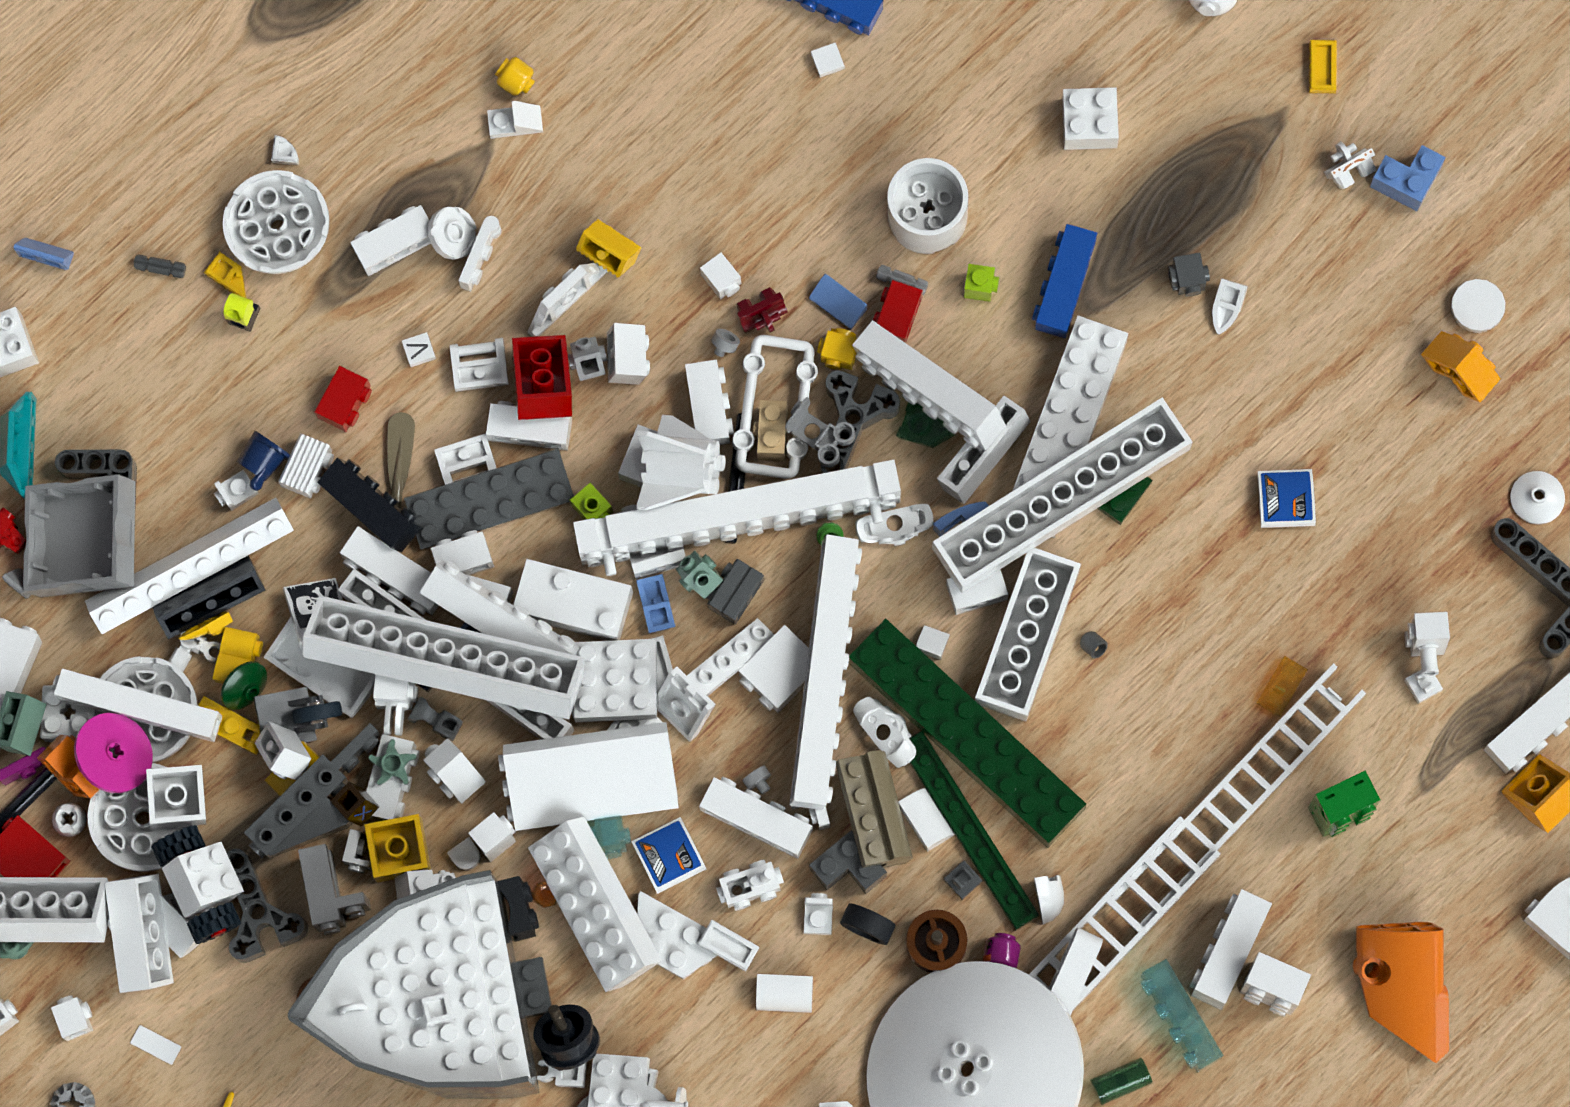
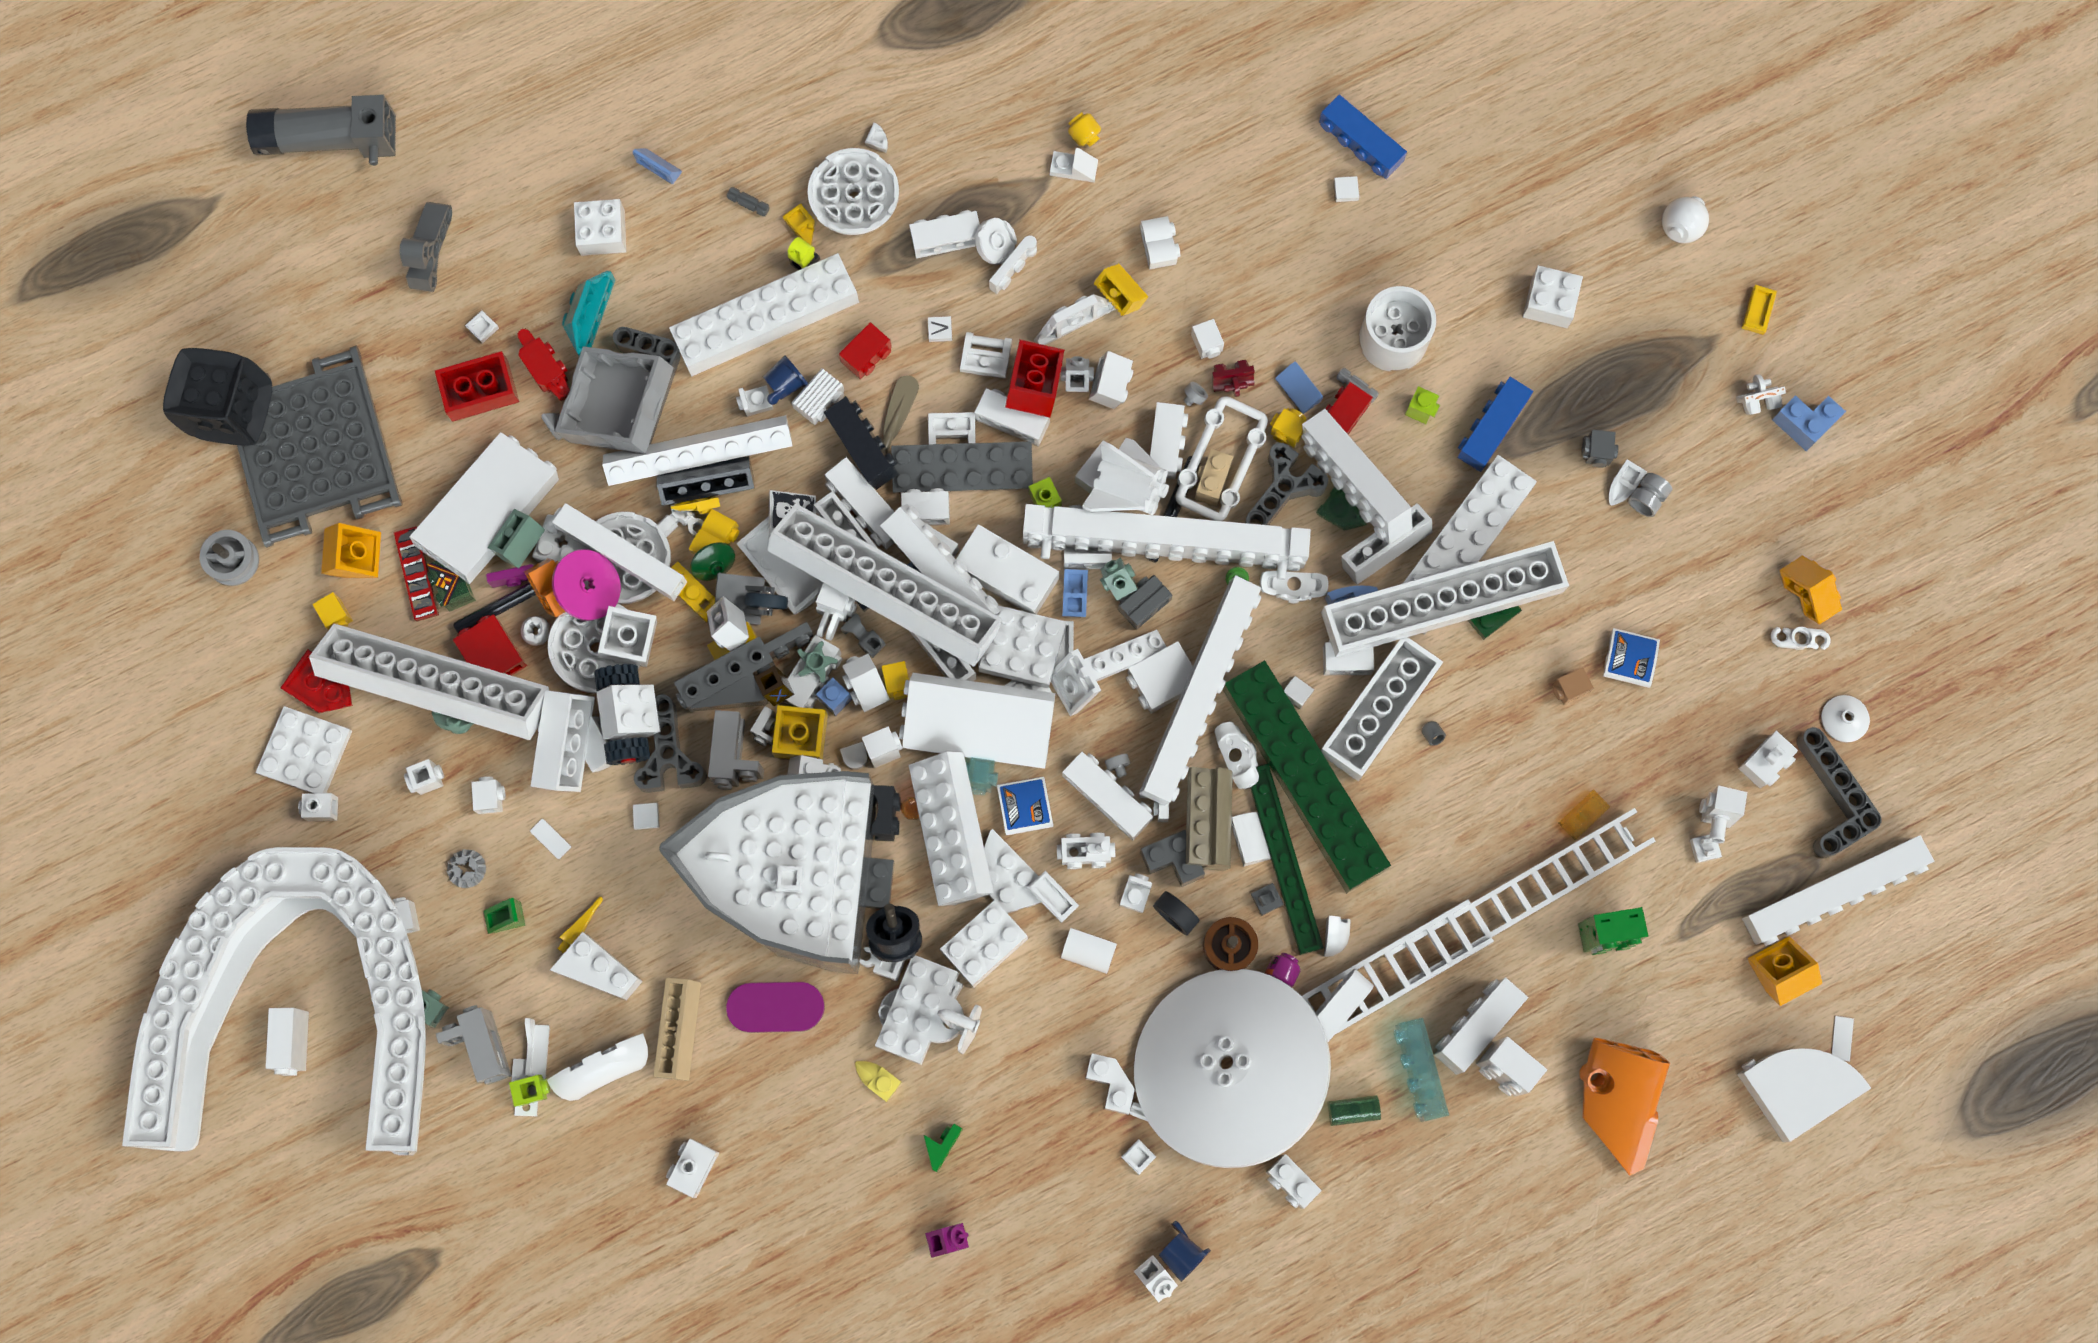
camera: 10 degrees right, 0 degrees up
light grey piece [785,397,856,467] -> none
white tile [1451,279,1505,333] -> none
none -> white tile [633,803,659,830]
none -> white brick [669,253,859,377]
none -> medium blue brick [816,678,852,716]
none -> yellow brick [882,661,909,700]
none -> white brick [940,900,1028,988]
none -> white brick [1140,216,1180,269]
none -> medium nougat brick [1553,667,1594,705]
none -> light grey wheel [1628,473,1672,517]
none -> white brick [1738,731,1798,788]
none -> white piece [1771,627,1830,650]

